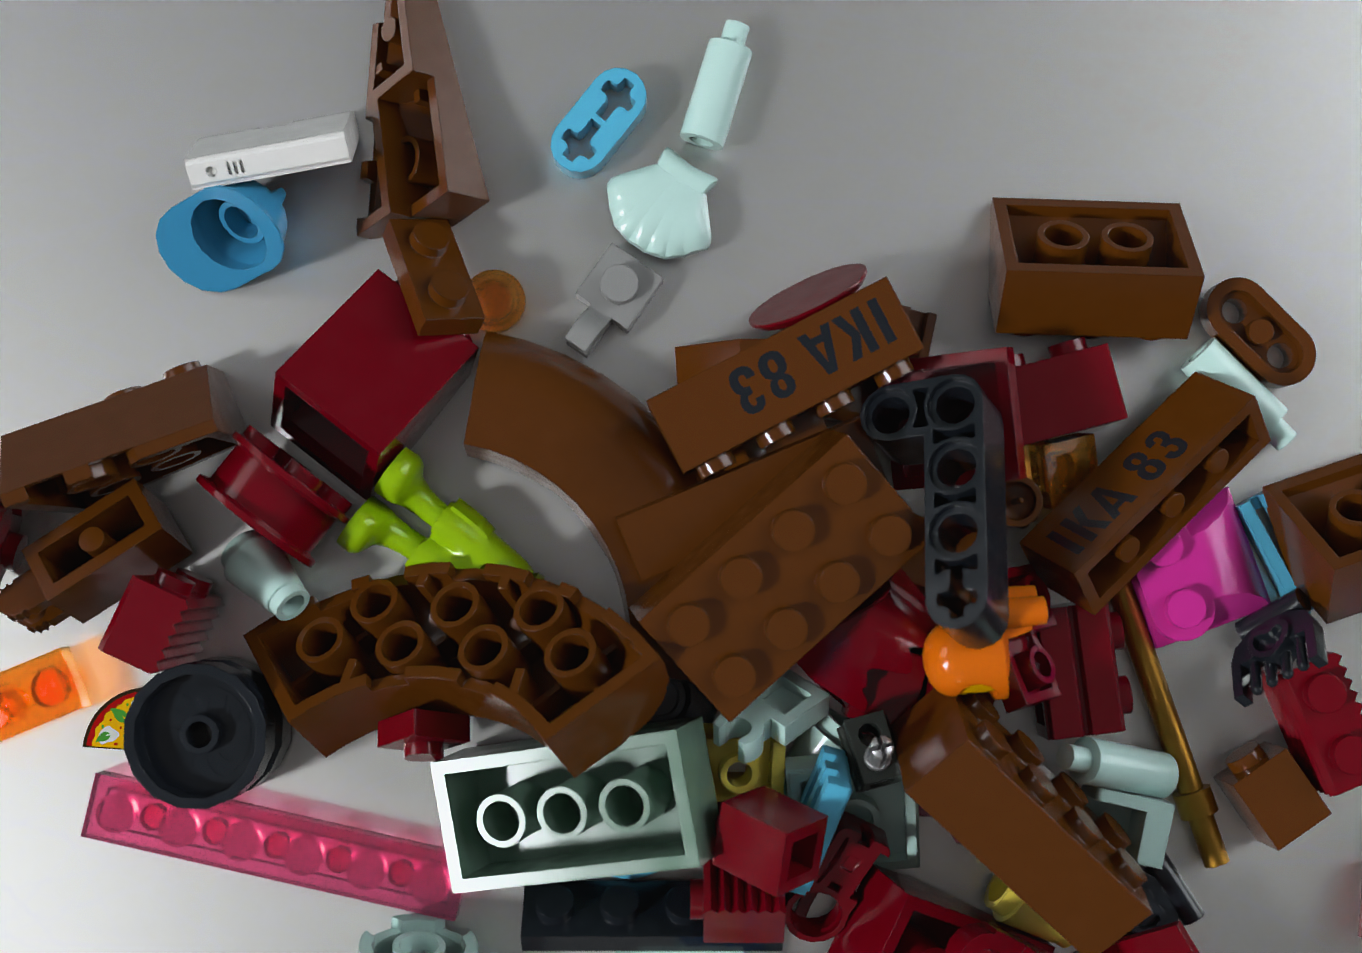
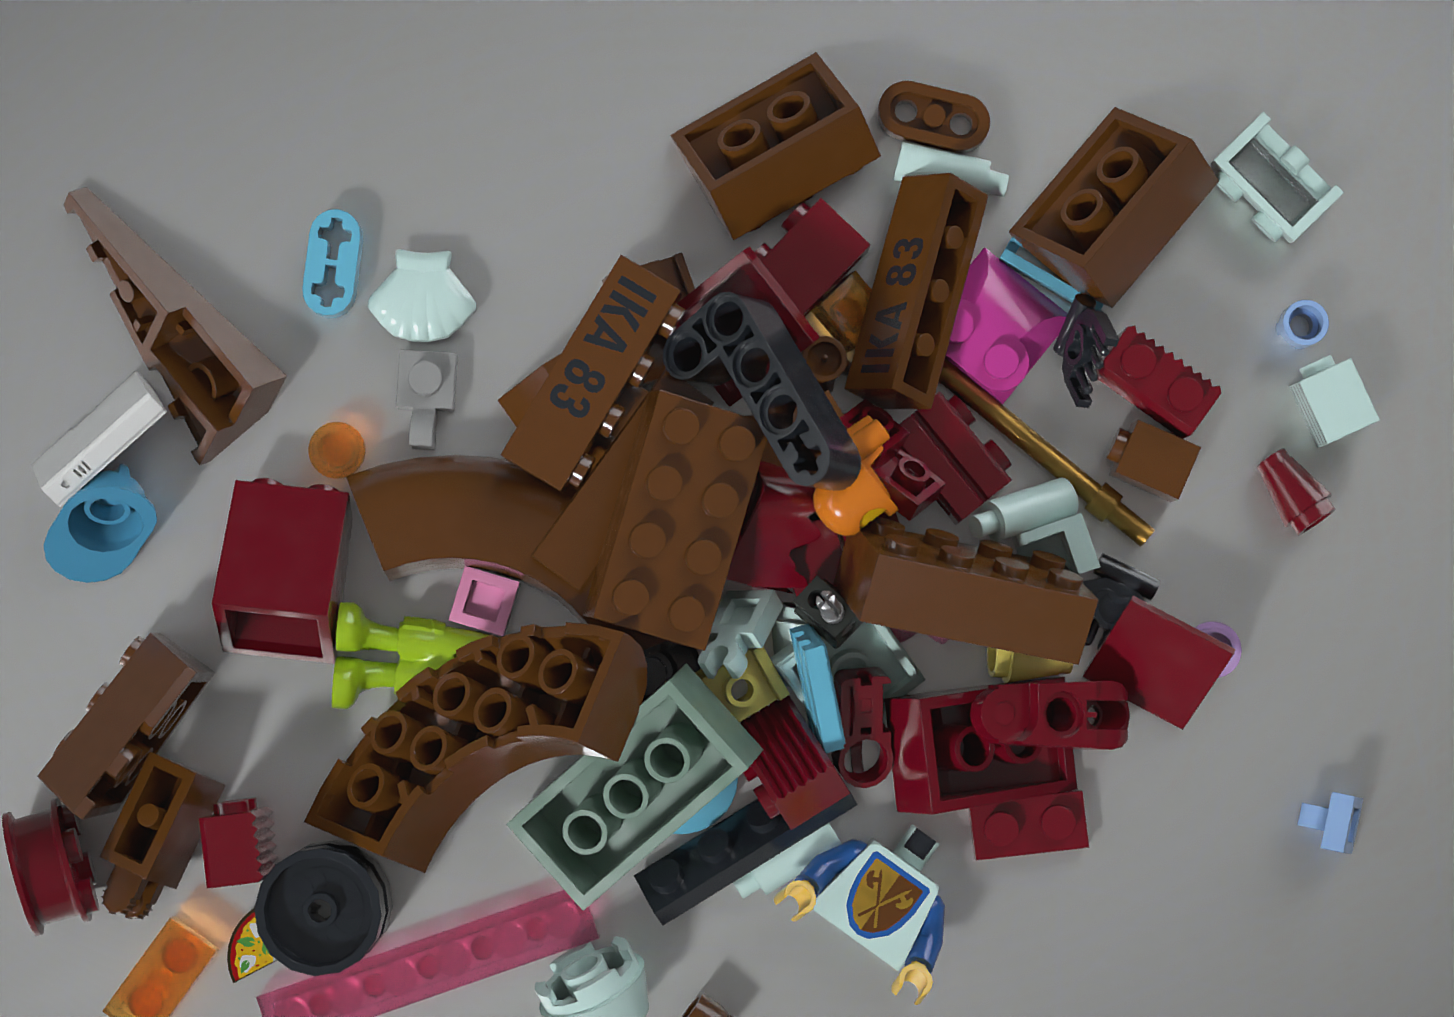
camera: 35 degrees left, 0 degrees up
dark red wheel [196,424,353,567] -> none
light aqua cone [221,530,310,621] -> none
dark red plate [378,708,470,762] -> none
reddish brown plate [382,219,486,336] -> none
light aqua cylinder [680,20,753,150] -> none
dark red brick [712,785,828,898] -> none
piece [749,263,867,331] -> none
none -> bright pink plate [449,566,521,637]

